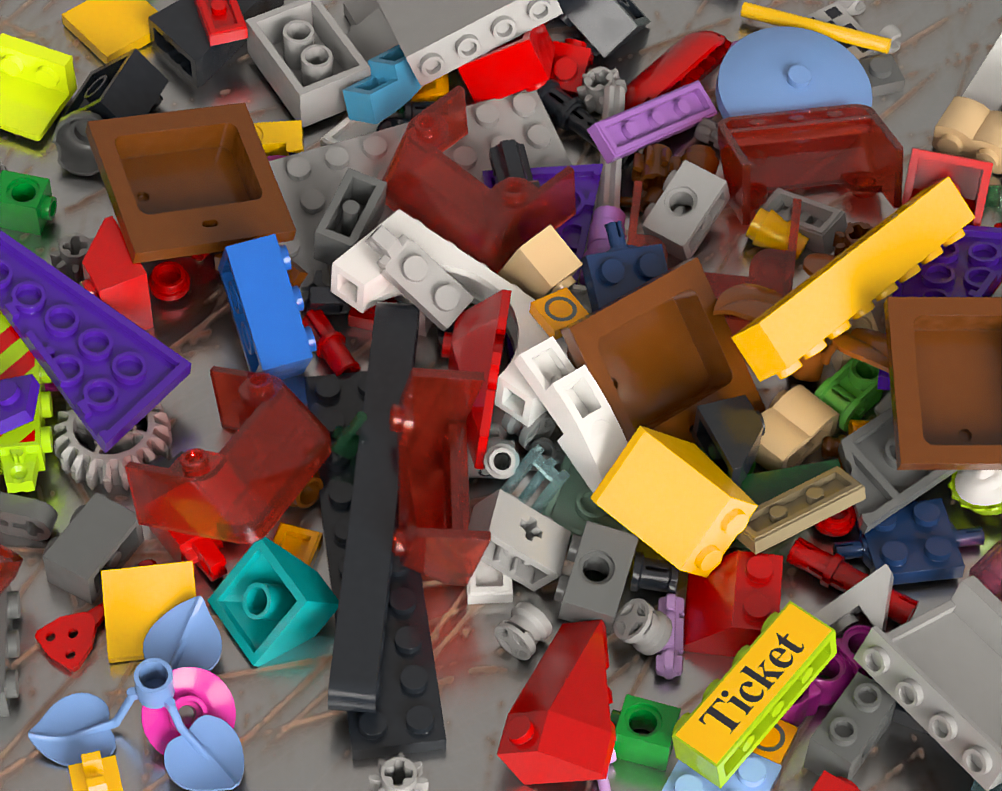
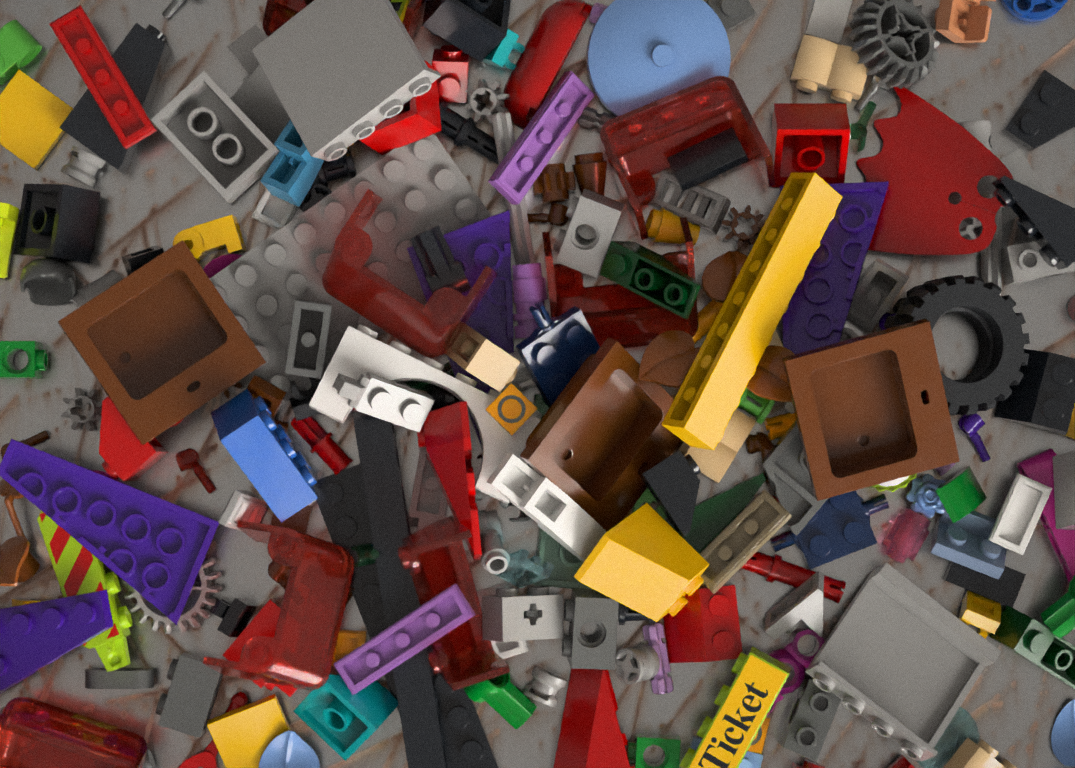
camera: 10 degrees left, 35 degrees up
none -> light grey wheel [60,146,106,188]
none -> clear red hand [175,448,216,494]
none -> light grey slope [218,490,269,533]
none -> medium lavender tile [333,584,476,695]
none -> green piece [463,658,537,729]
none -> teal tile [482,28,525,70]
none -> dark green slope [599,241,701,319]
none -> black tile [667,127,748,191]

